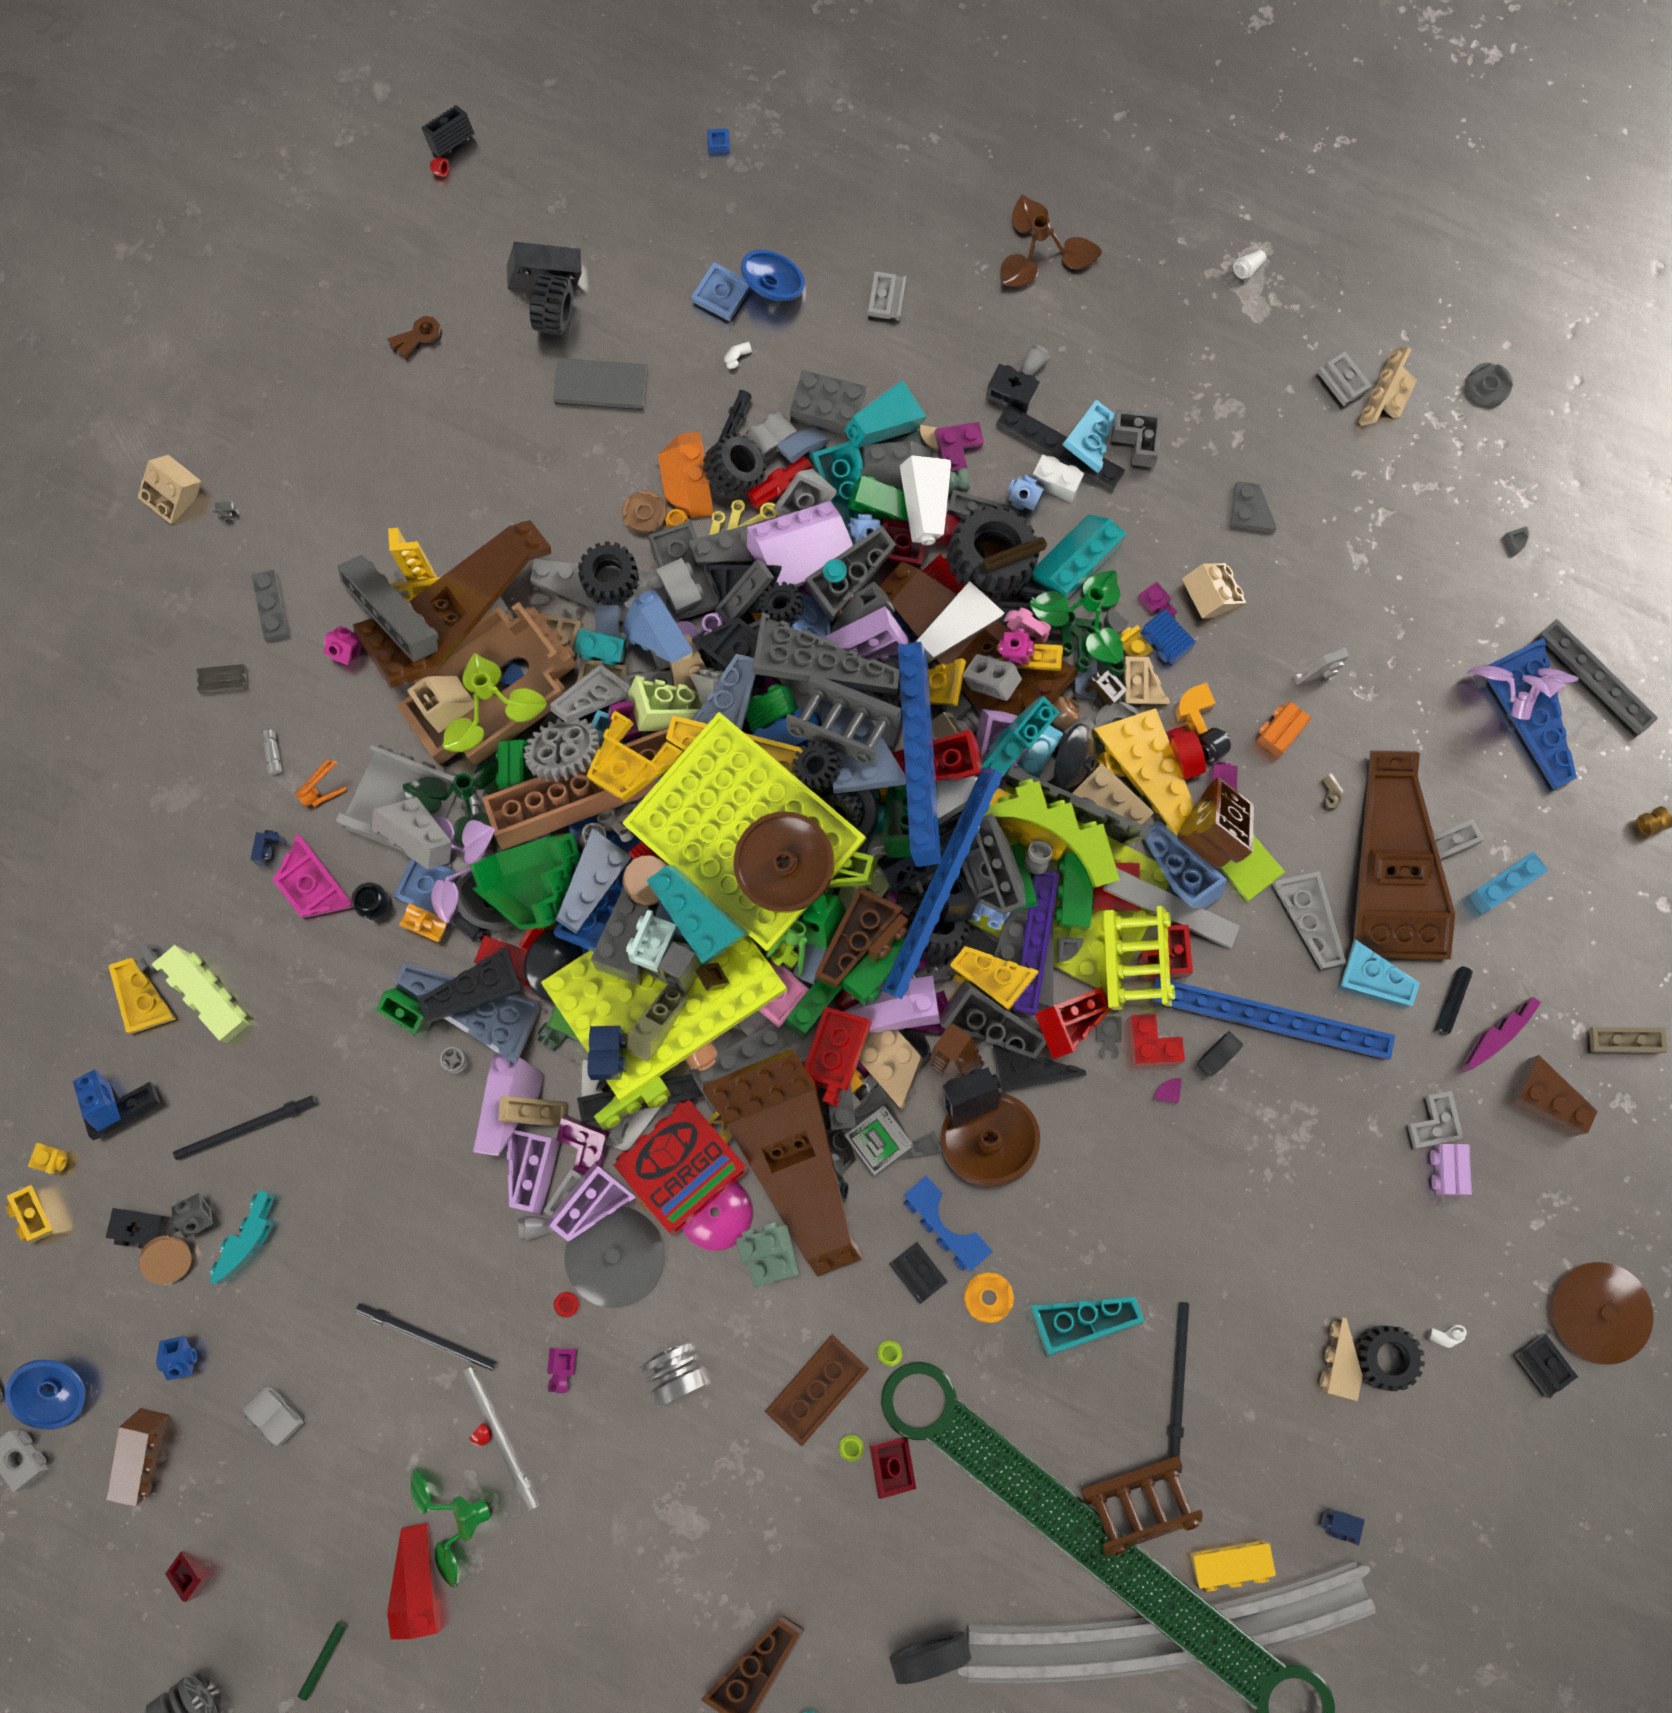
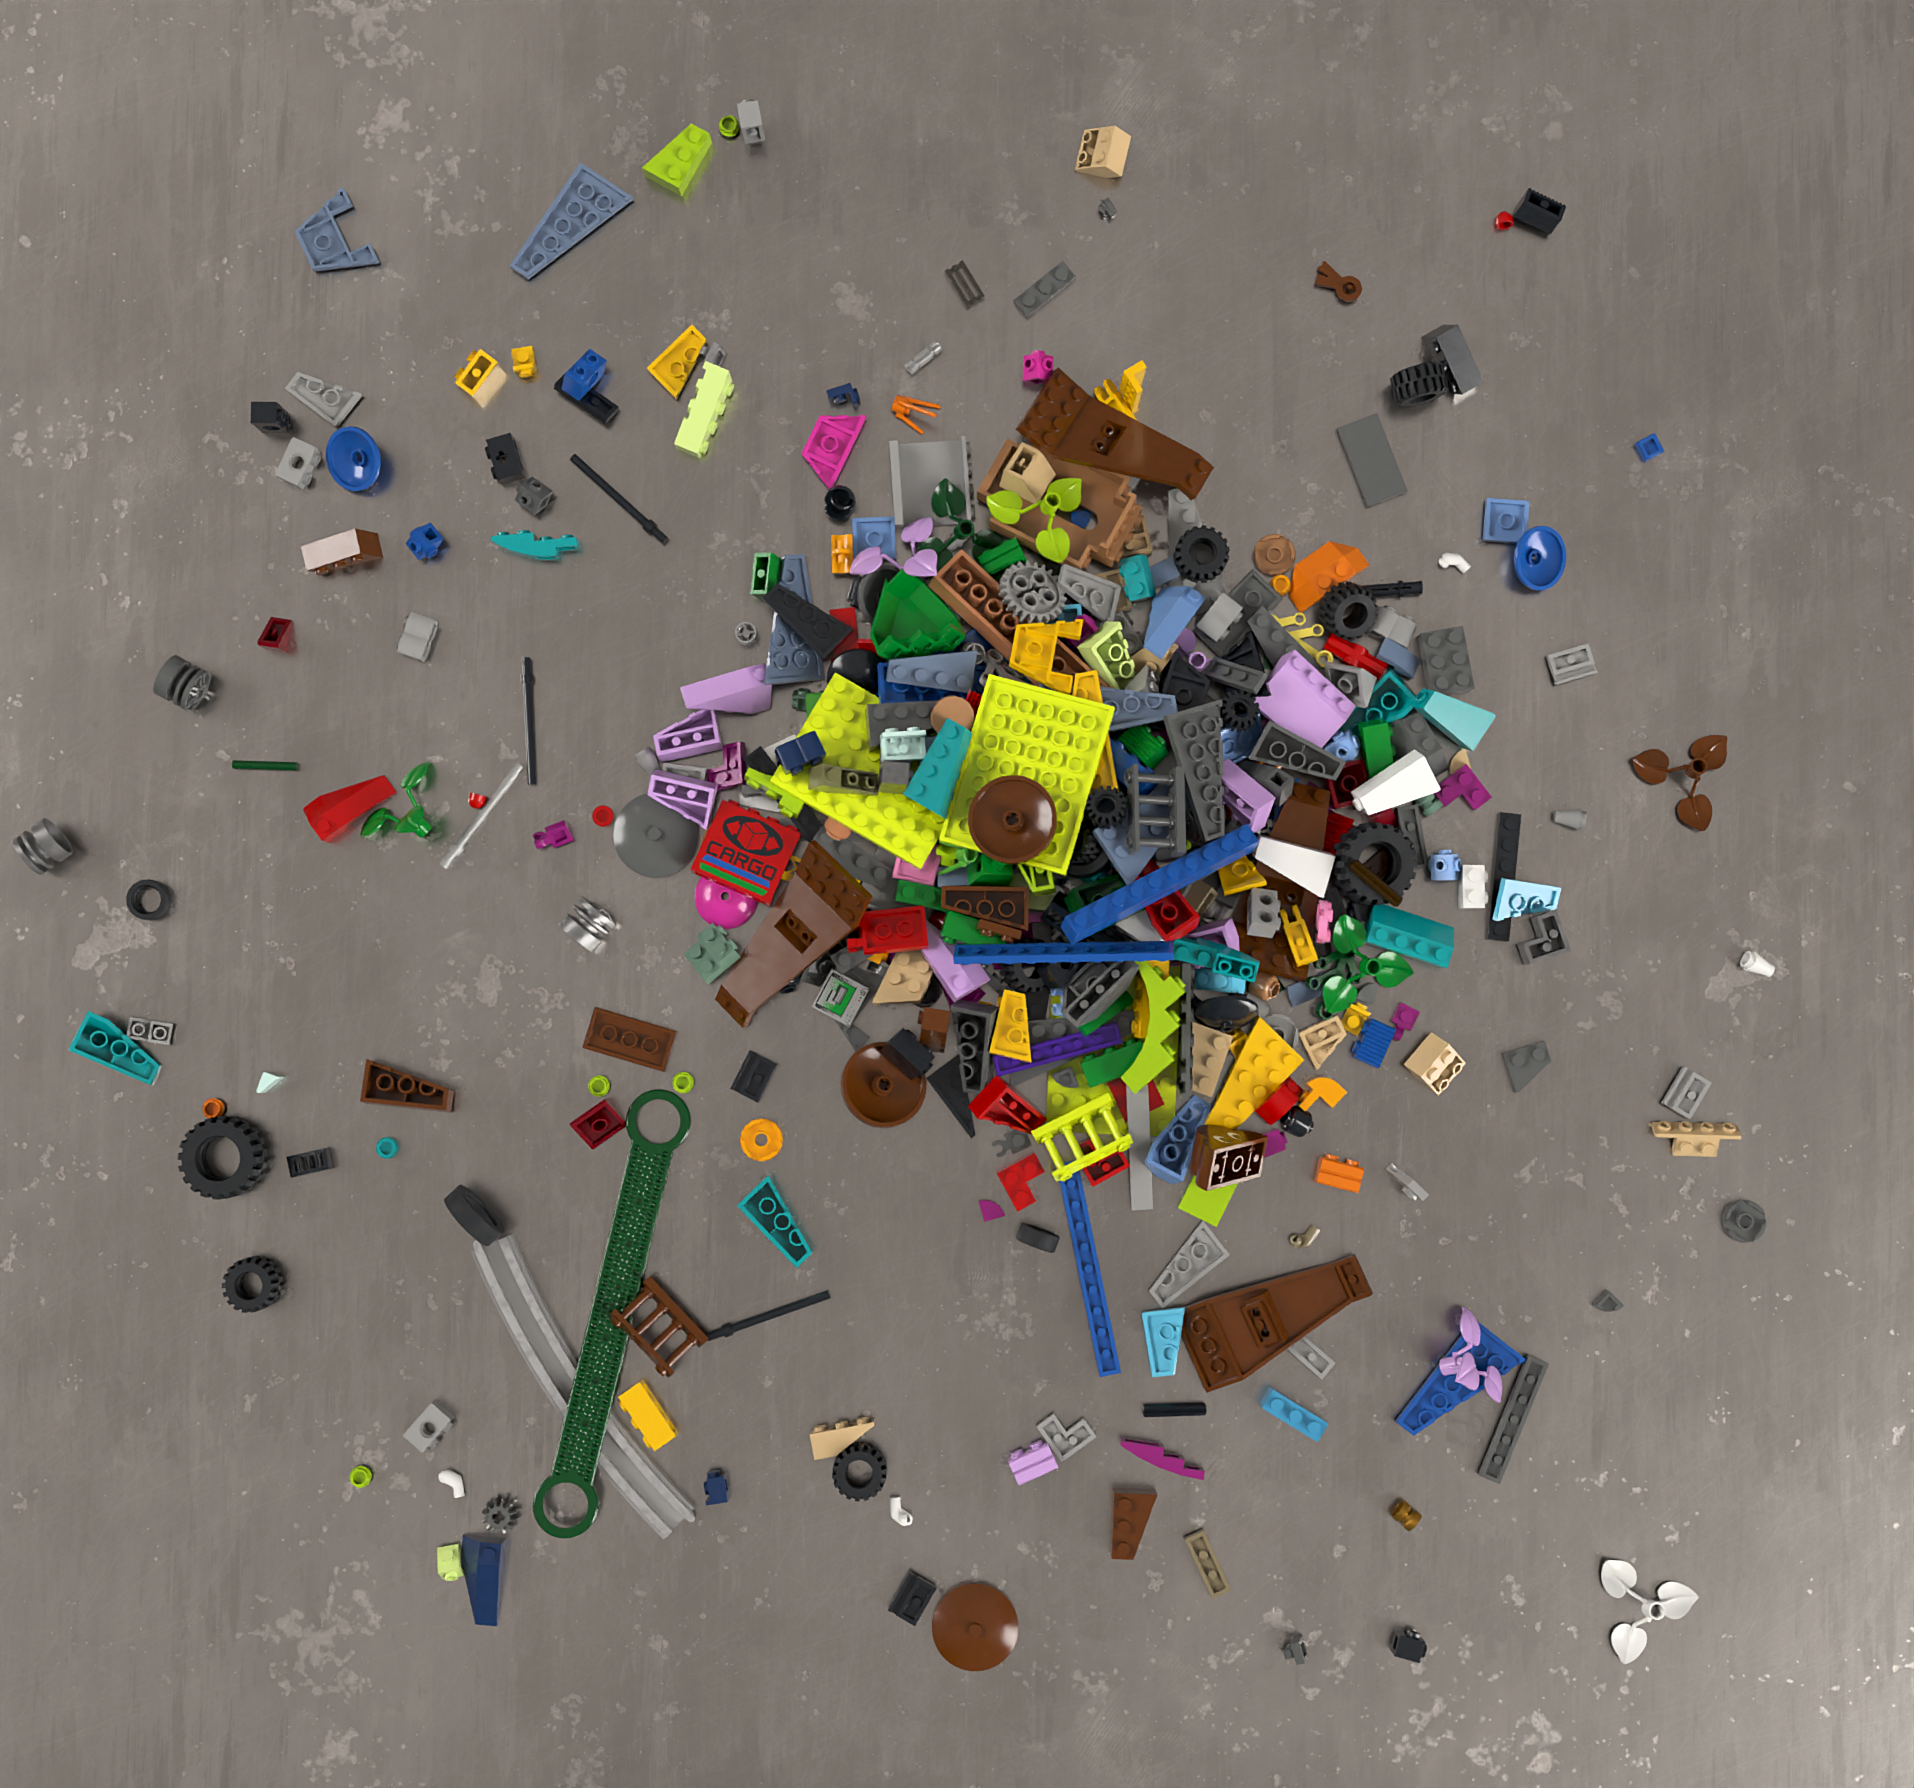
camera: 65 degrees right, 10 degrees up
medium nougat tile [138,1236,192,1284] -> none
dark grey brick [338,555,439,662] -> none
light grey wedge [371,797,452,870] -> none
tan tile [498,1096,567,1127] -> none
dark brown plate [695,963,730,991] -> none
teal plate [823,559,847,583] -> none
blue arch [903,1175,993,1272] -> none
black brick [986,363,1040,414] -> none
dark pink brick [999,630,1034,666] -> none
light grey wheel [1024,840,1052,874] -> none
bracket [1085,669,1127,706] -> none

